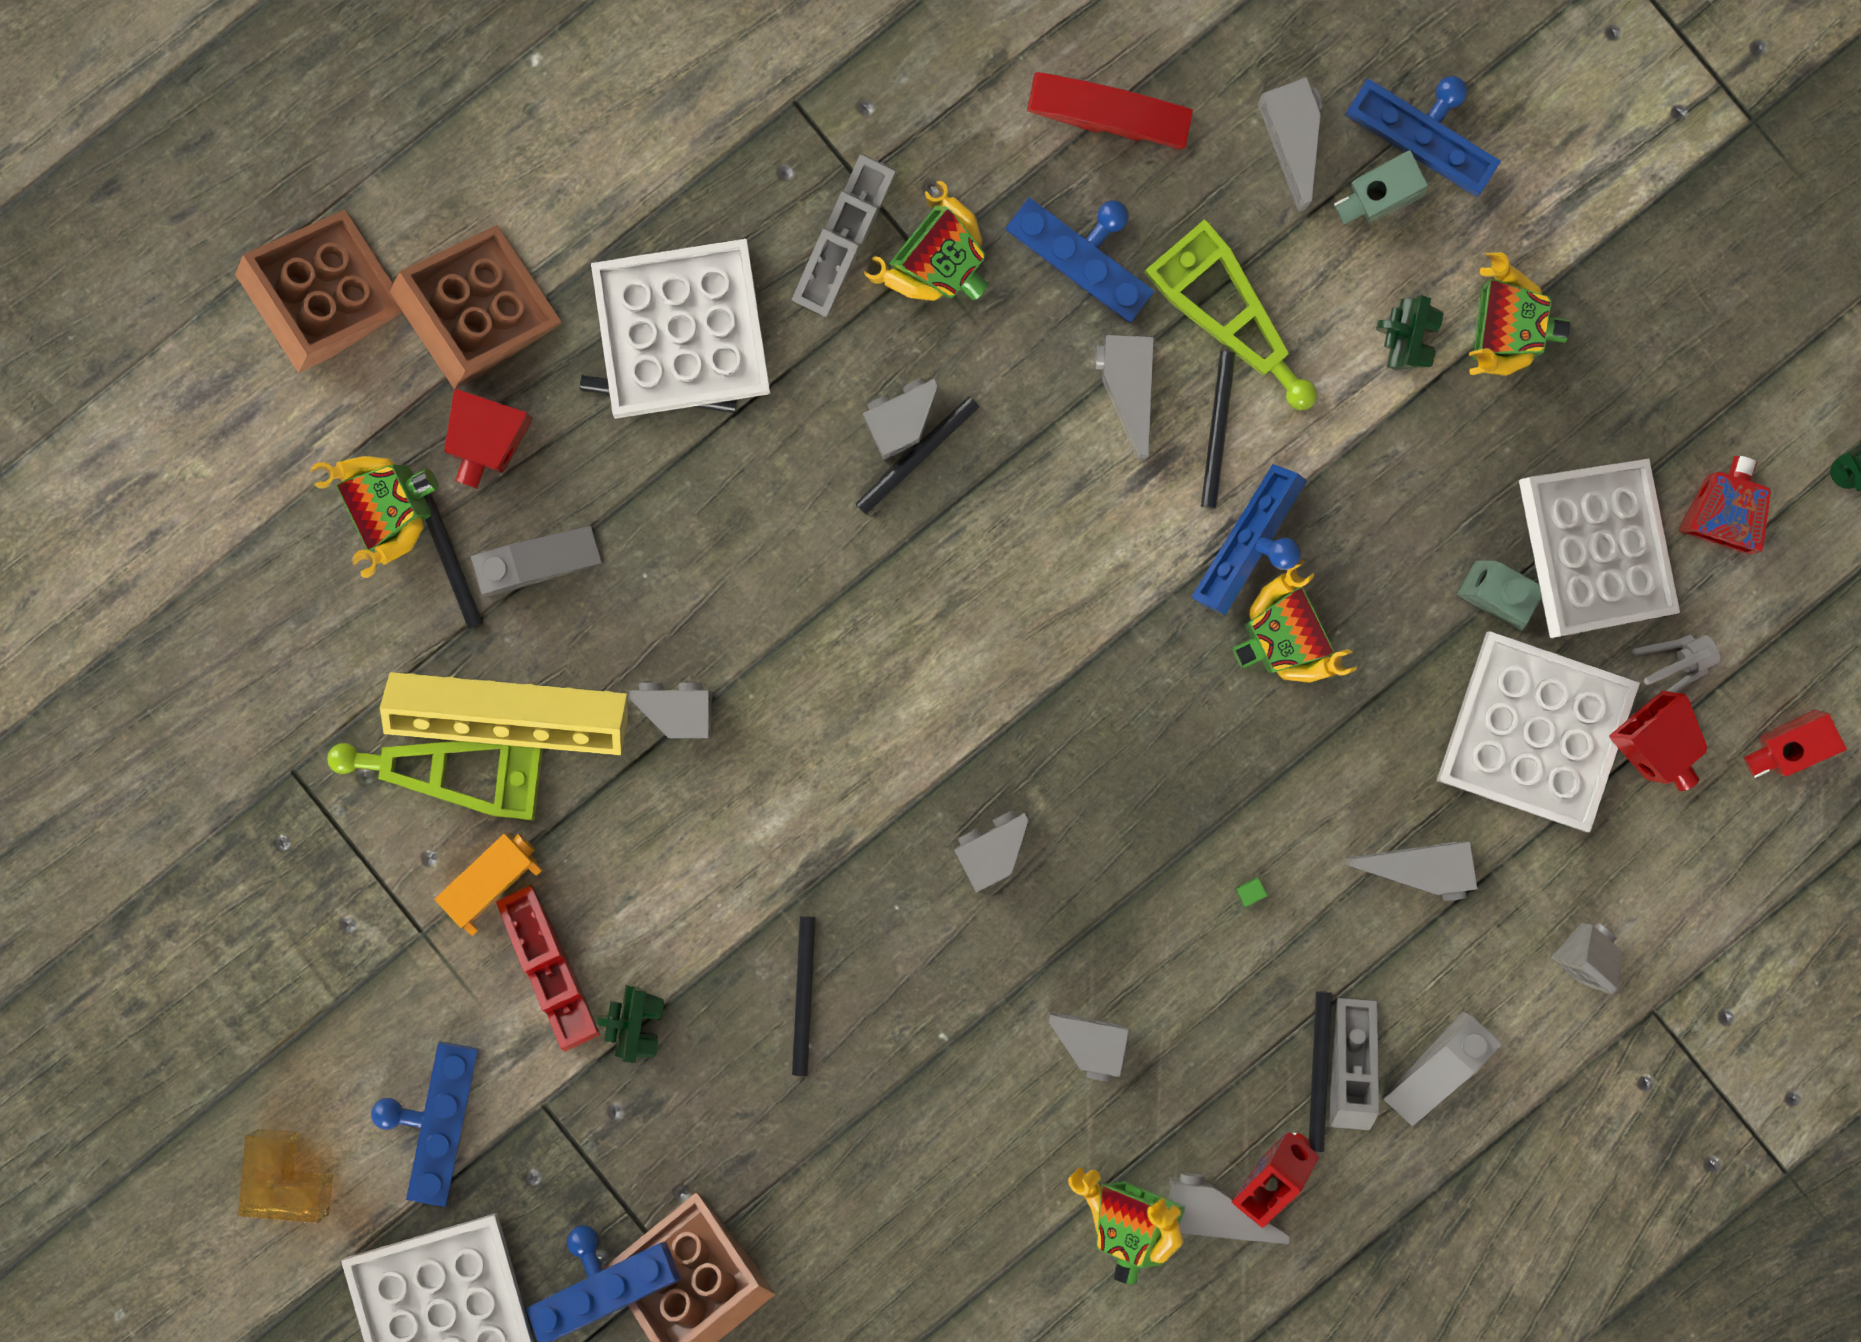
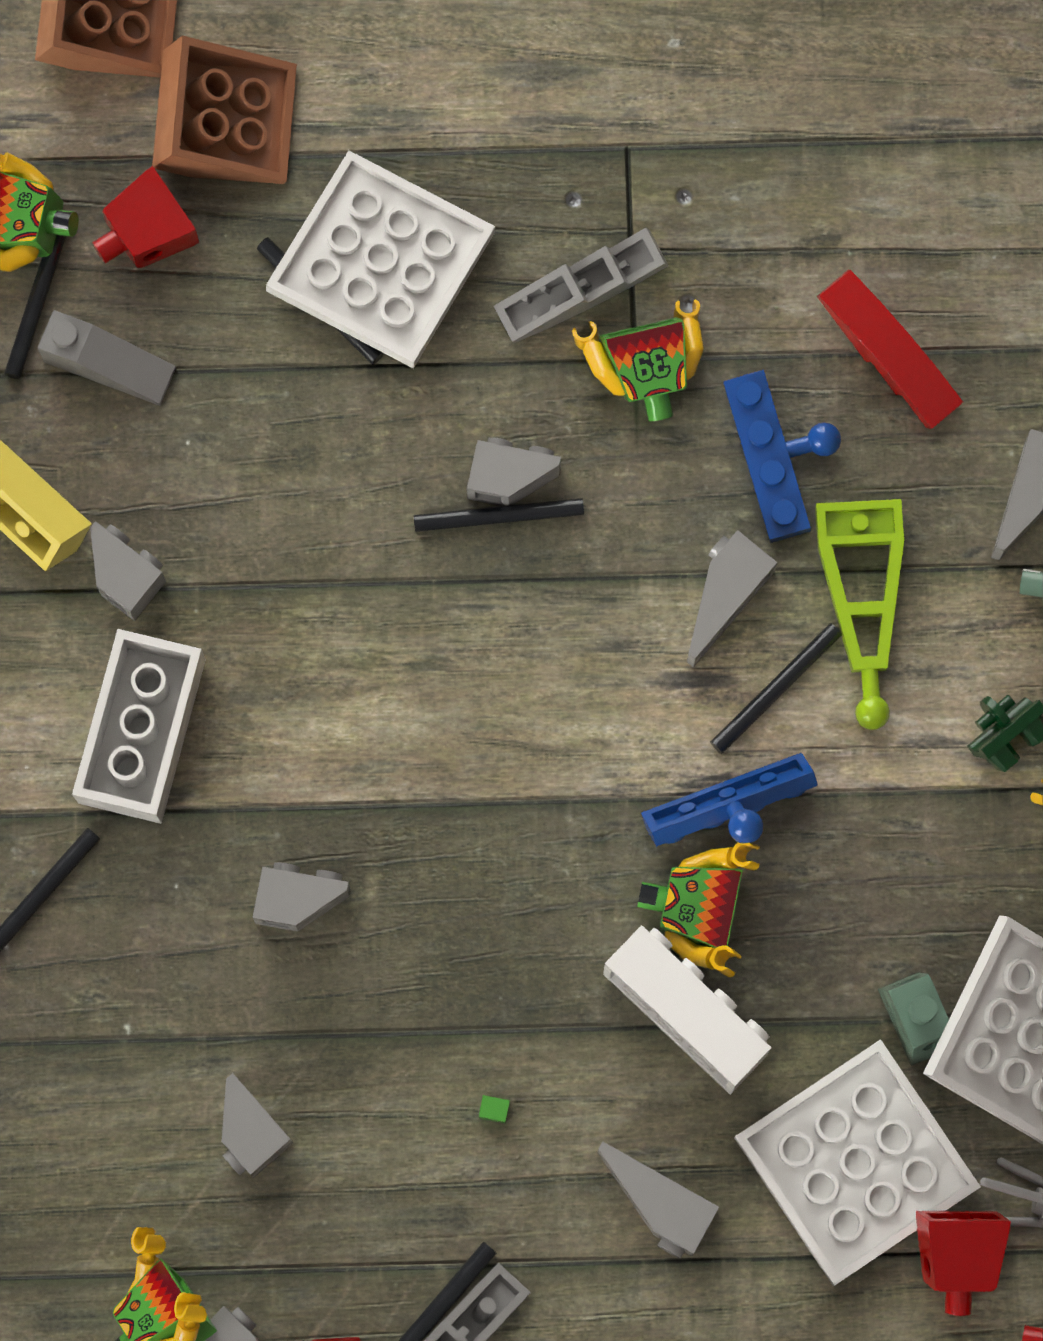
camera: 40 degrees right, 10 degrees down
none -> white brick [72,629,206,824]
none -> white brick [603,925,771,1095]

